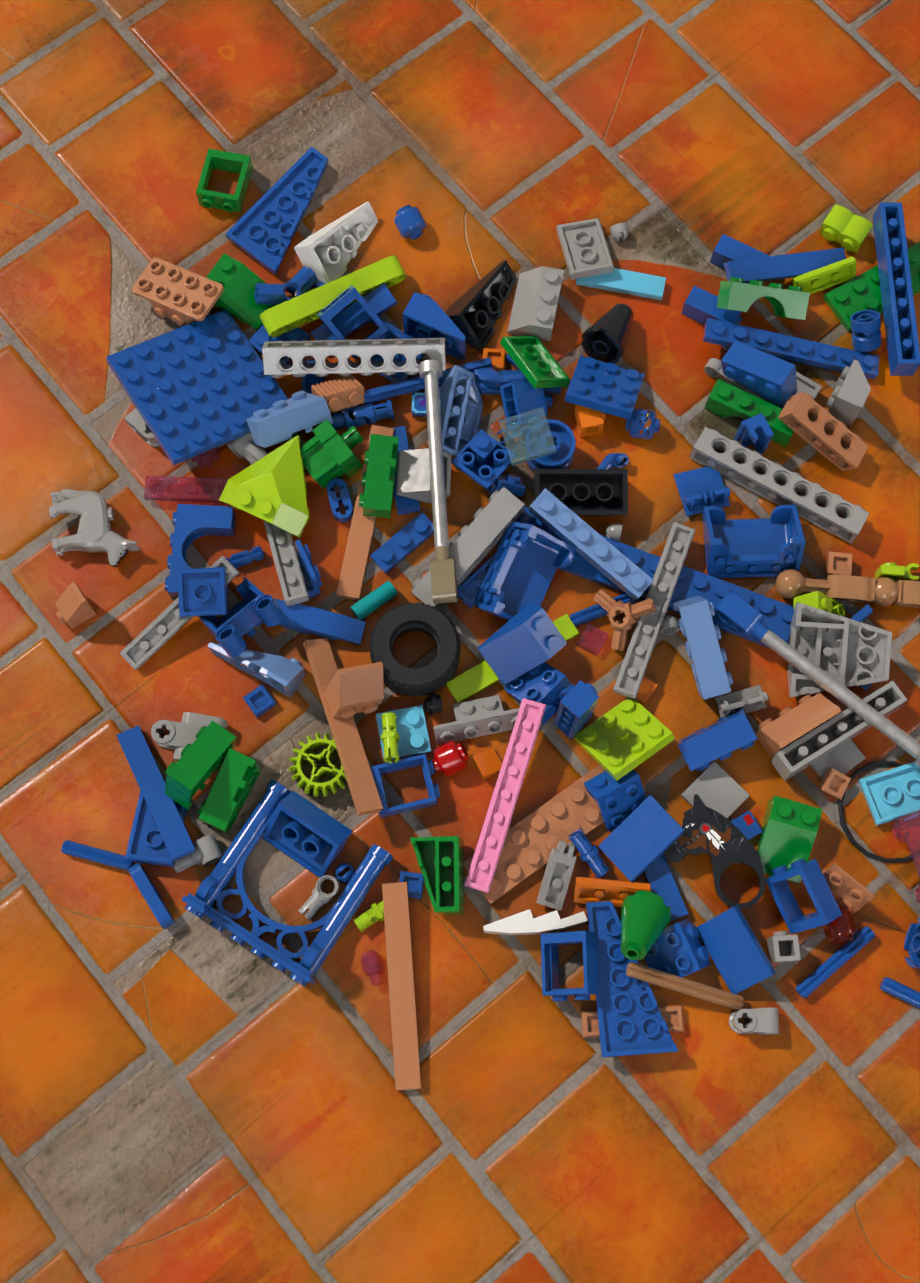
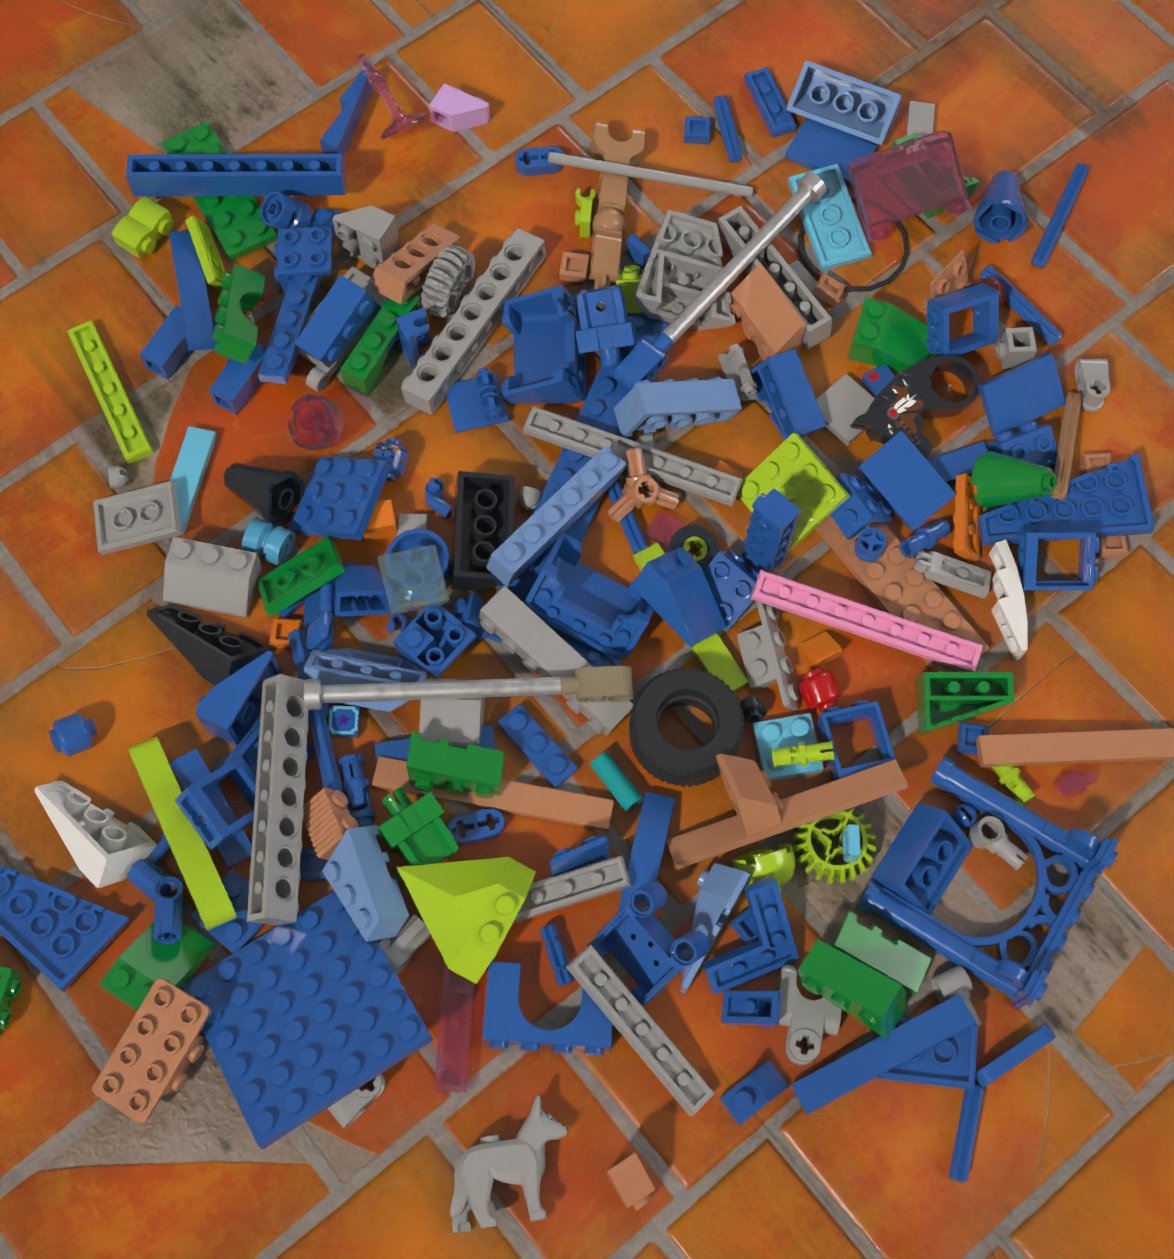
camera: 90 degrees left, 5 degrees down
blue tile [177,567,229,617] -> none
none -> lime tile [67,320,154,465]
none -> dark azure wheel [242,517,295,566]
none -> blue bracket [274,226,332,293]
none -> clear pink cylinder [288,394,345,451]
none -> light grey tile [397,514,428,536]
none -> light grey gear [421,244,475,319]
none -> blue piece [575,284,637,367]
none -> black bush [668,525,719,571]
none -> blue plate [702,876,799,995]
none -> blue slope [719,1060,789,1126]
none -> blue slope [721,991,782,1029]
none -> lime cylinder [732,844,795,893]
none -> medium azure tile [842,825,861,862]
none -> blue wheel [854,527,886,563]

